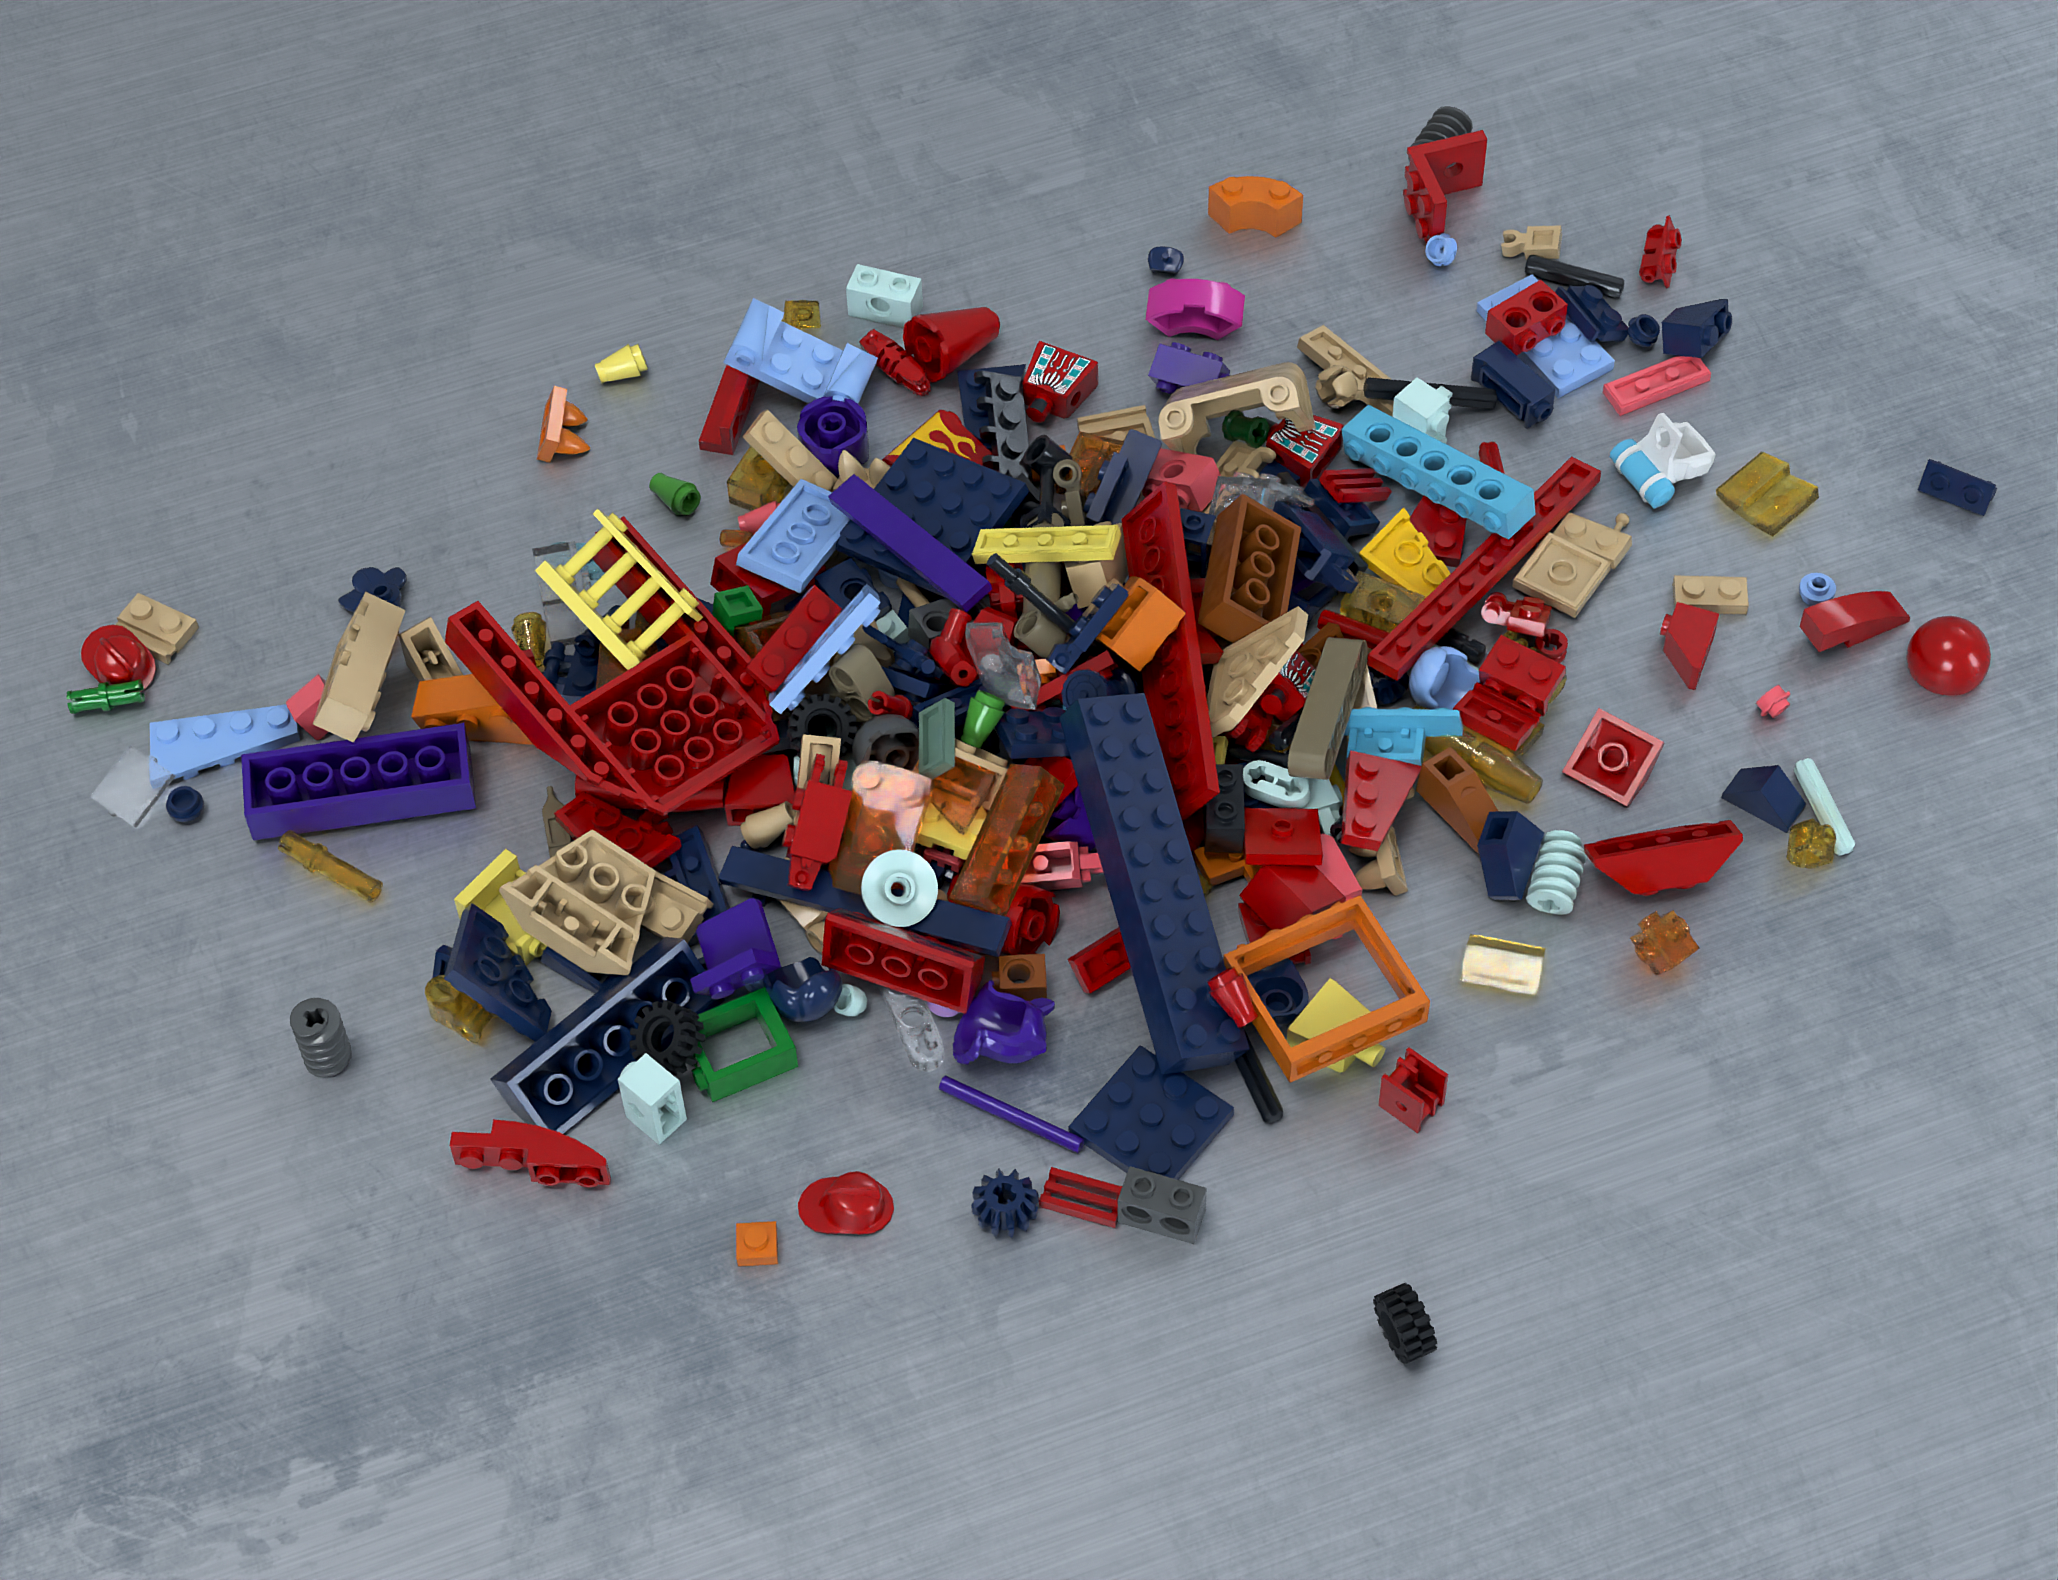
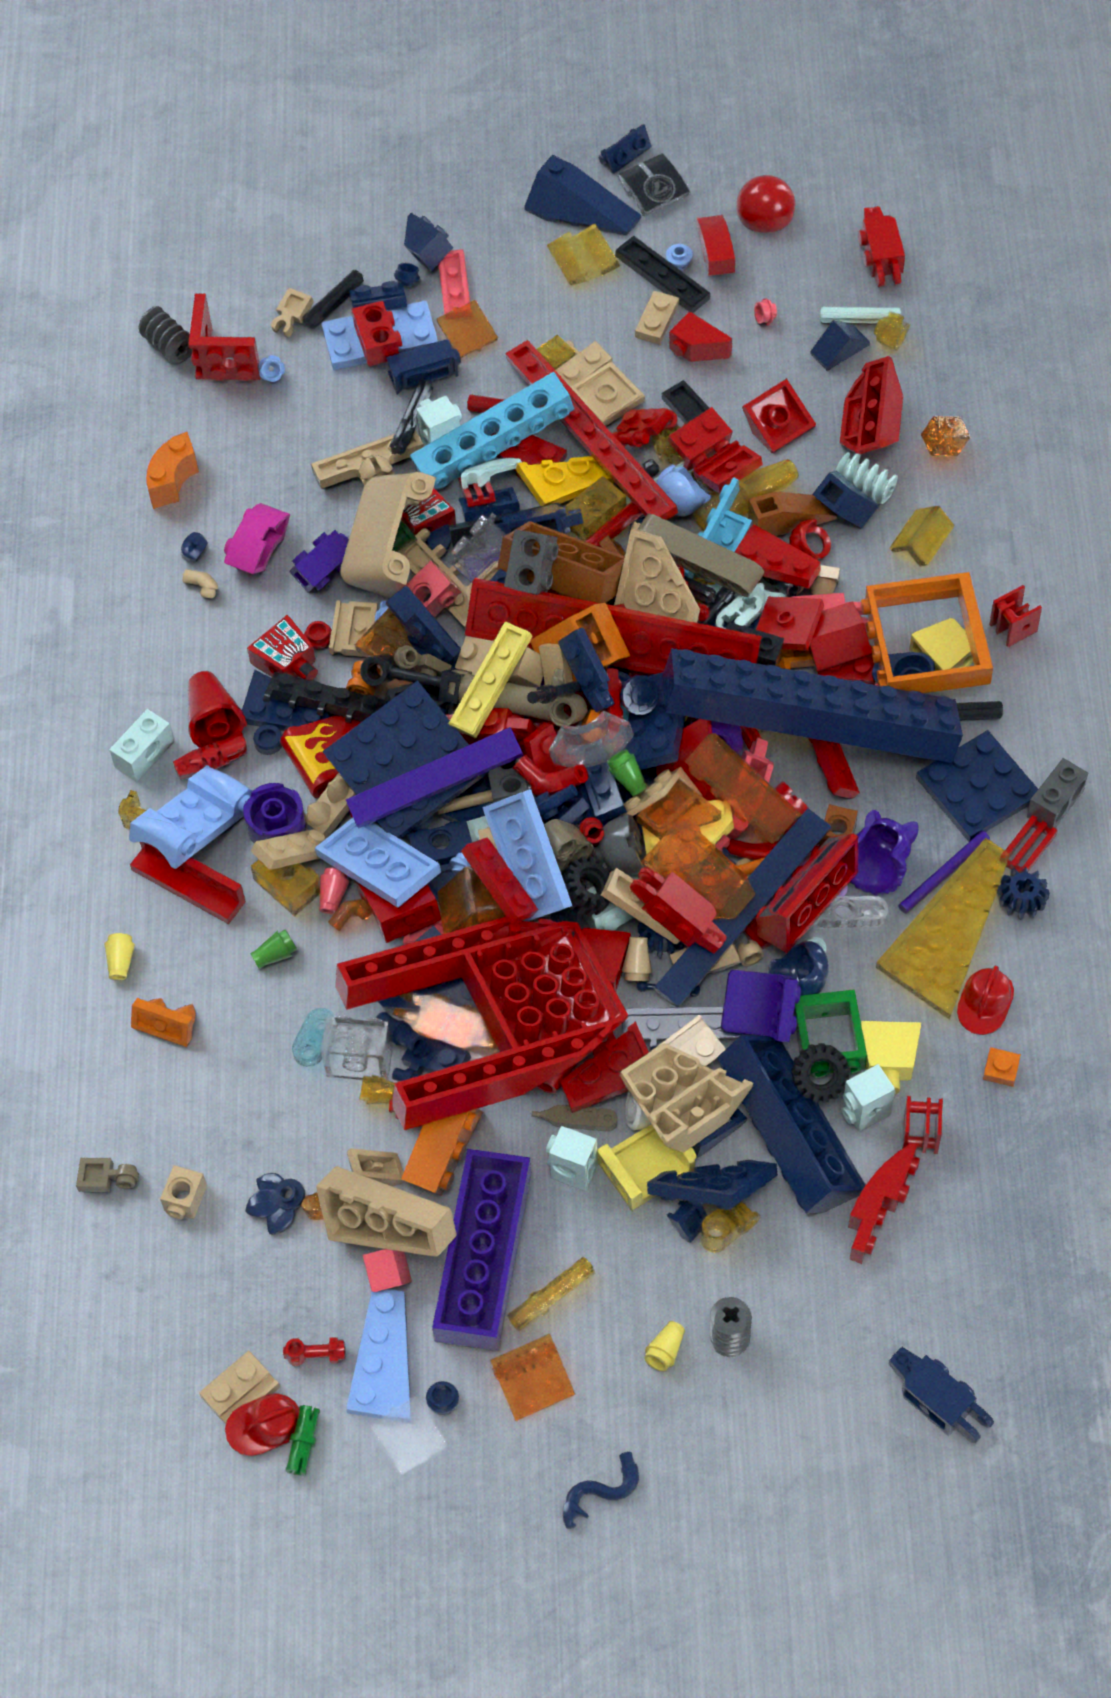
camera: 70 degrees left, 5 degrees up
light yellow fence [535,509,703,670] -> none
green panel [712,585,763,637] -> none
light aqua dish [861,850,938,927] -> none
sand green tile [919,698,955,782] -> none
red cone [1207,966,1258,1028] -> none
white piece [1609,413,1716,509] -> none
red hinge [1639,215,1682,288] -> none
none -> dark tan plate [76,1158,139,1192]
none -> tan brick [160,1165,207,1219]
none -> tan arm [183,569,218,599]
none -> dark blue tile [253,725,282,755]
none -> red bar [283,1337,345,1366]
none -> red plate [304,621,332,649]
none -> clear orange piece [436,300,498,358]
none -> light aqua piece [461,458,522,489]
none -> clear orange hinge [490,1333,575,1421]
none -> dark grey brick [504,530,559,594]
none -> dark blue wedge [524,154,641,236]
none -> clear yellow plate [537,335,575,370]
none -> light aqua brick [546,1126,598,1191]
none -> dark blue animal [562,1451,639,1529]
none -> black tile [615,235,711,313]
none -> black slope [617,153,691,217]
none -> light yellow cone [644,1321,685,1371]
none -> black tile [661,380,709,424]
none -> red piece [789,519,831,560]
none -> red hinge [858,206,905,287]
none -> light yellow torso [861,1021,921,1094]
none -> clear yellow wing [876,838,1010,1020]
none -> dark blue hinge [889,1347,994,1443]
none -> red piece [902,1096,943,1154]

